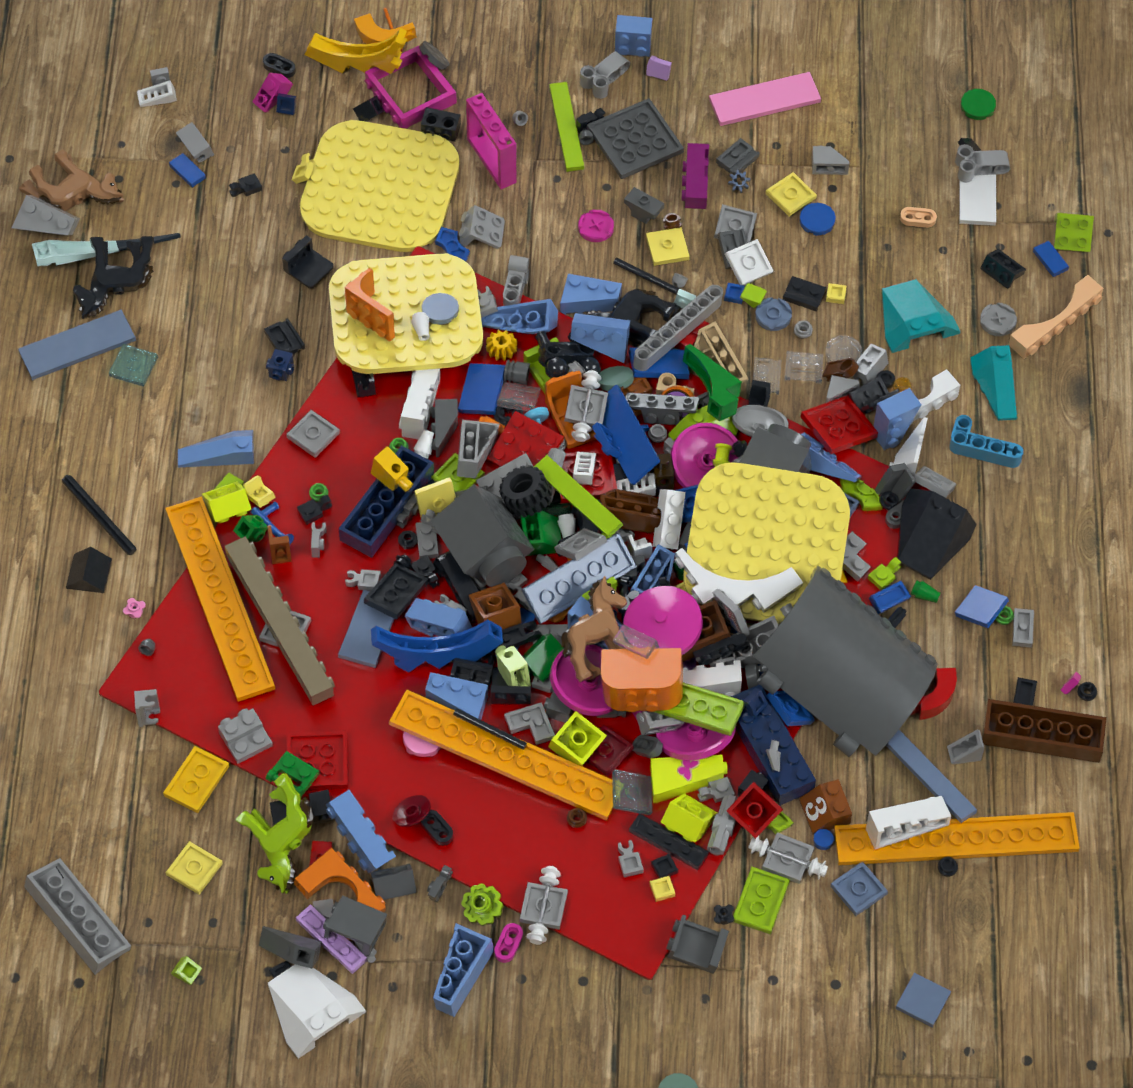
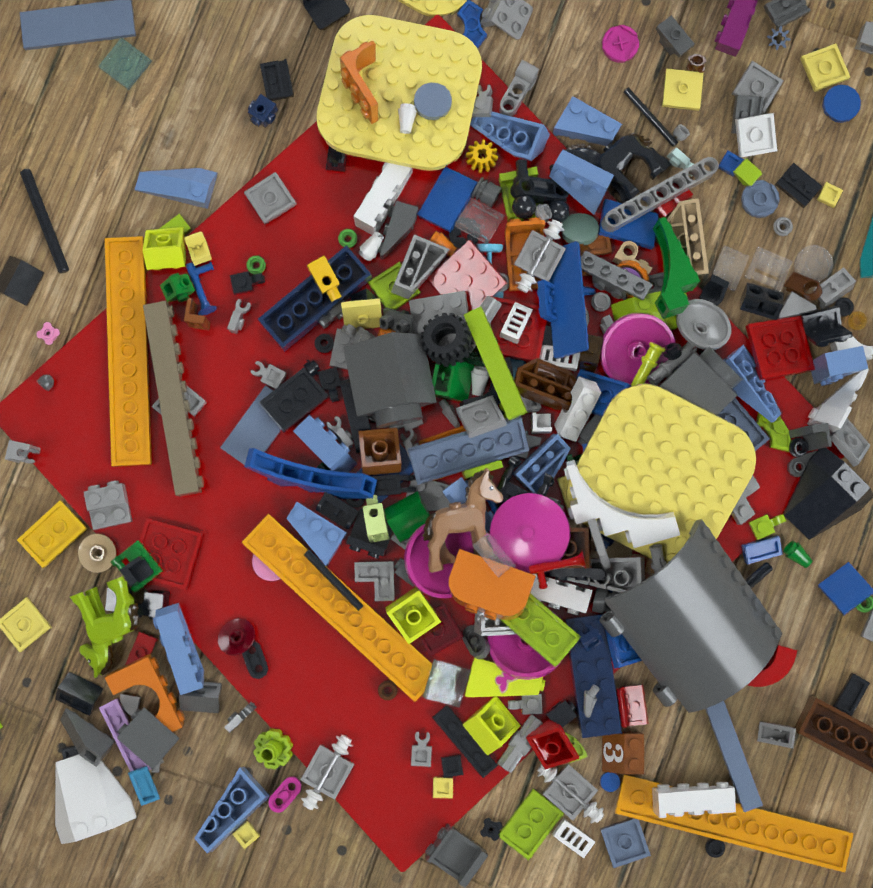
camera: 15 degrees right, 25 degrees up
none -> black panel [55,672,103,716]
none -> tan dish [78,534,117,573]
none -> black panel [120,556,154,587]
none -> dark azure tile [128,766,160,806]
none -> light yellow tile [232,821,260,849]
none -> red piece [529,550,586,589]
none -> white slope [552,818,595,858]
none -> bracket [616,684,649,728]
none -> black brick [740,282,784,320]

